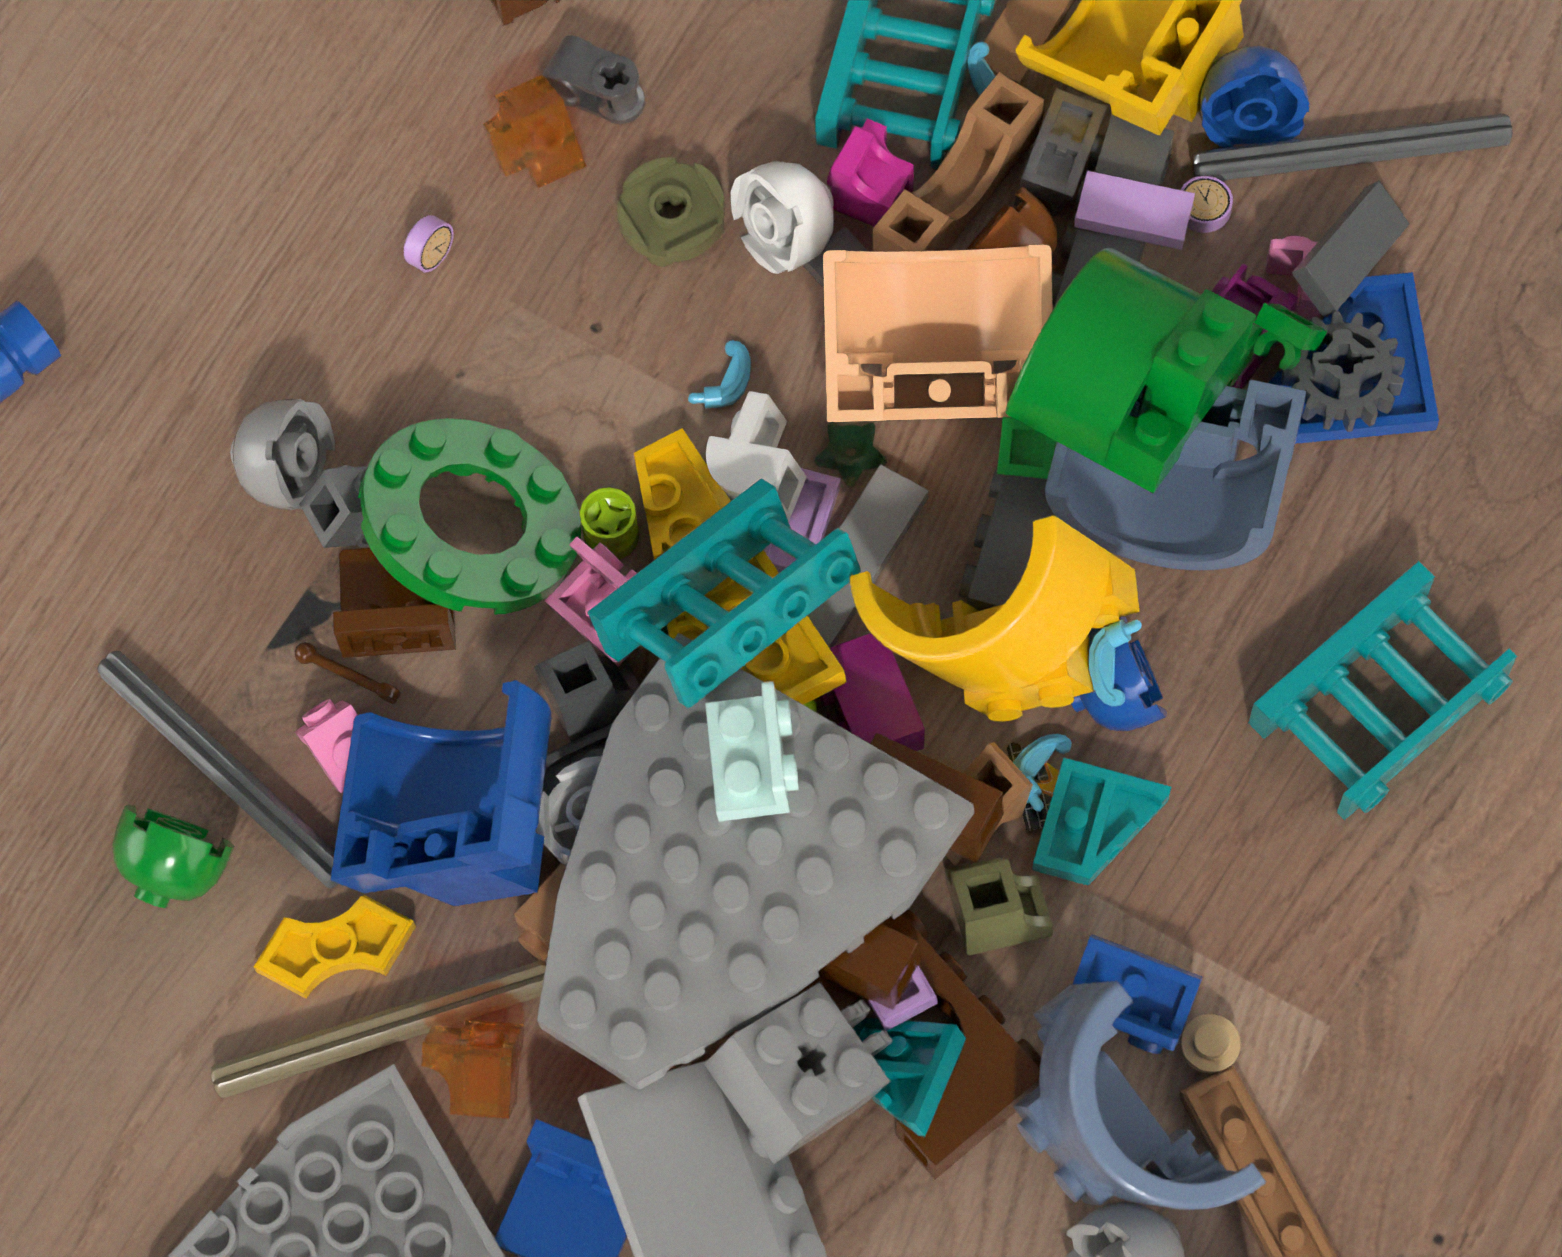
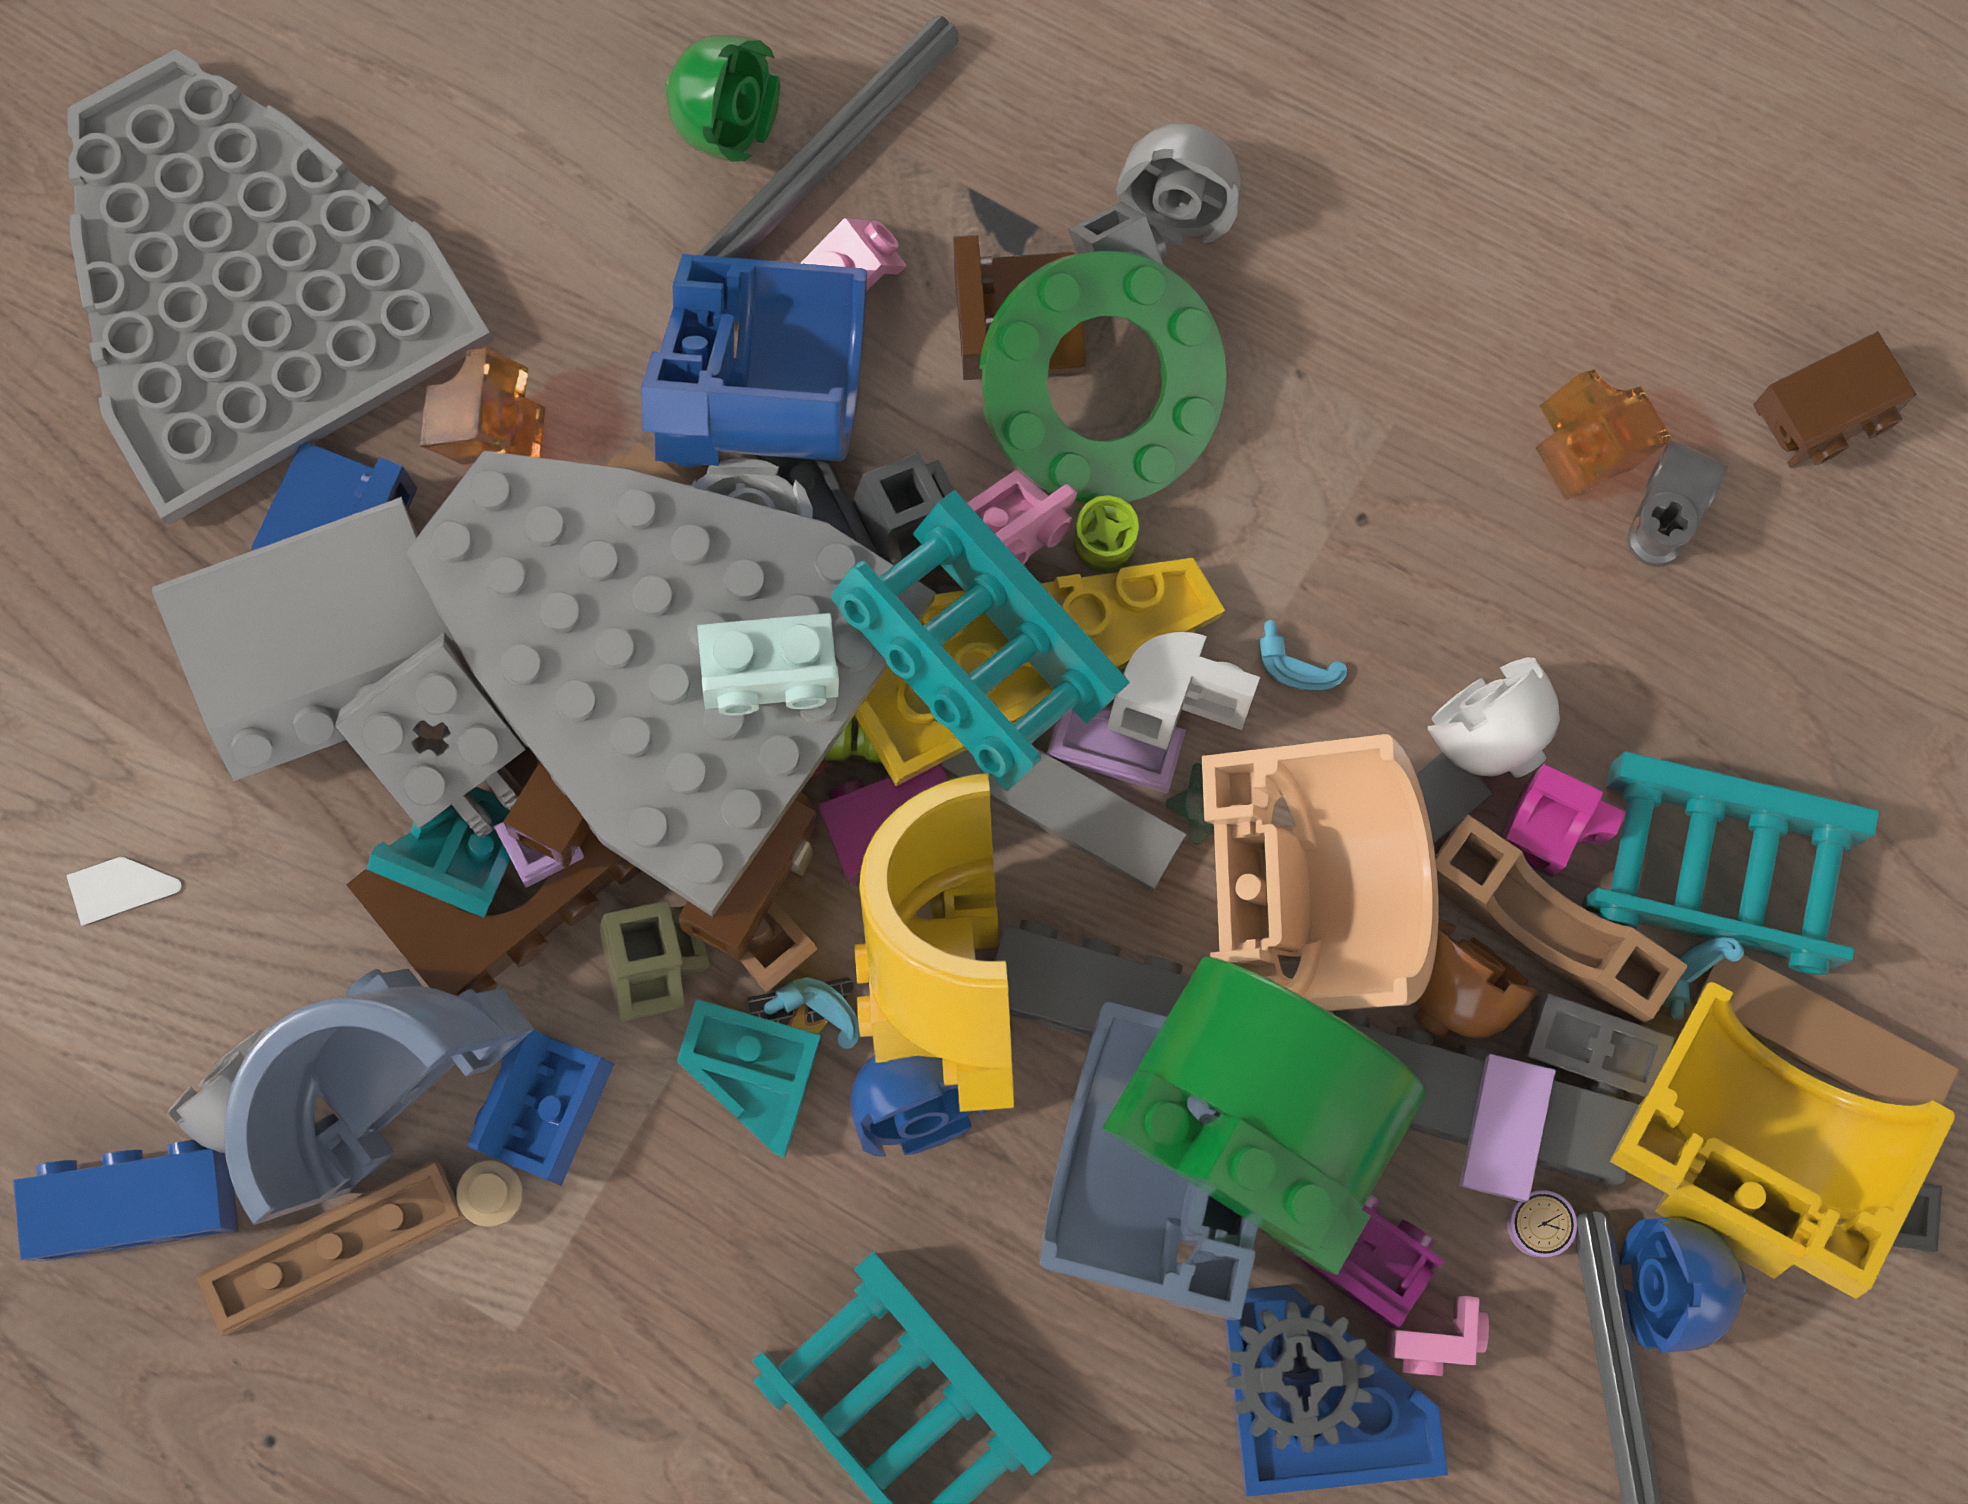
camera: 85 degrees right, 10 degrees up
dark tan axle [211,960,546,1098] -> none
yellow tile [253,895,416,999] -> none
reddish brown hinge [295,642,401,704] -> none
tile [404,215,453,272] -> none
olive plate [617,157,725,267] -> none
green tile [997,417,1057,479] -> none
medium azure piece [1089,619,1142,707] -> none
green tile [1254,303,1327,370] -> none
dark grey tile [1292,181,1409,317] -> none

